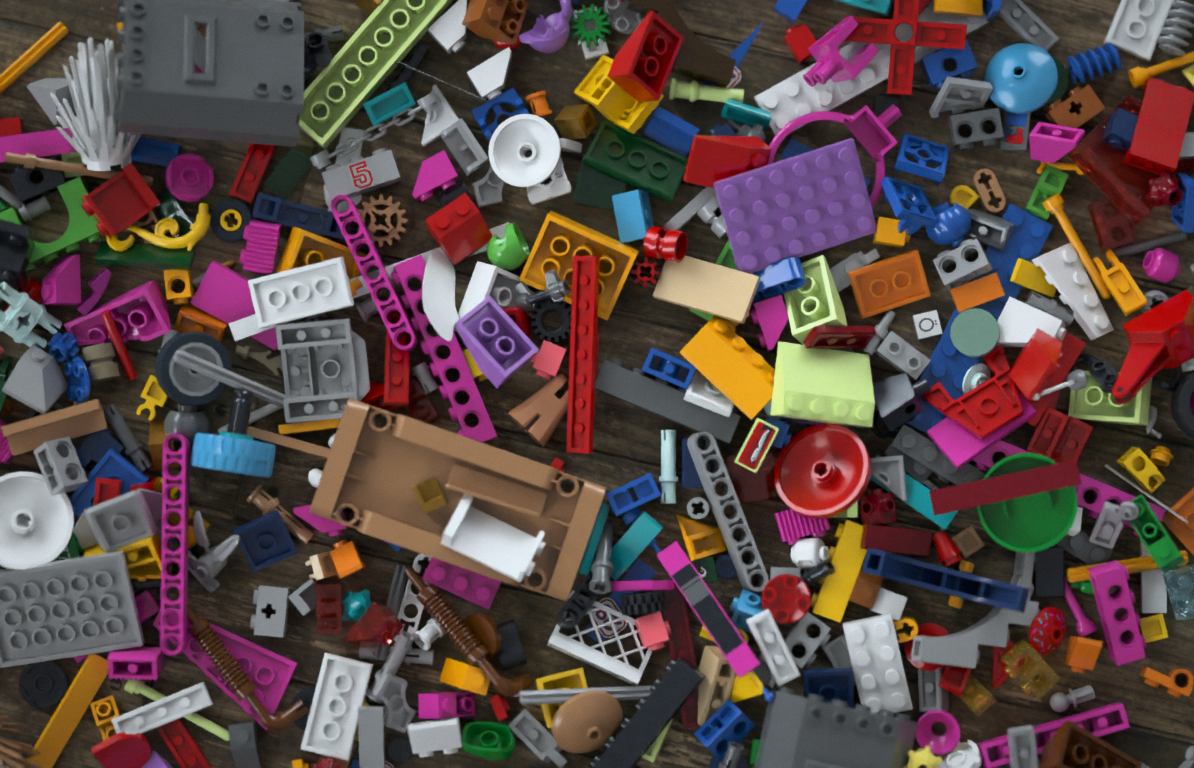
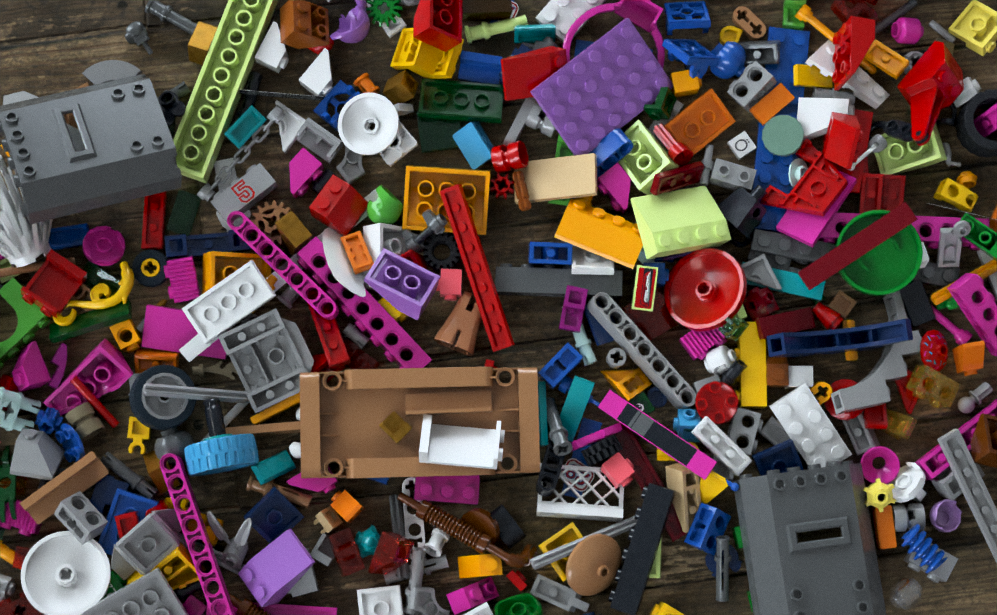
camera: 25 degrees left, 5 degrees down
none -> medium lavender slope [238,529,315,607]
none -> teal tile [251,450,296,485]
none -> pearl gold slope [275,211,312,255]
none -> orange plate [340,231,374,275]
none -> dark orange axle [512,171,532,211]
none -> magenta slope [559,285,588,333]
none -> dark green bracket [643,87,677,121]
none -> red piece [653,123,694,165]
none -> clear green plate [718,317,749,341]
none -> red slope [832,16,875,91]

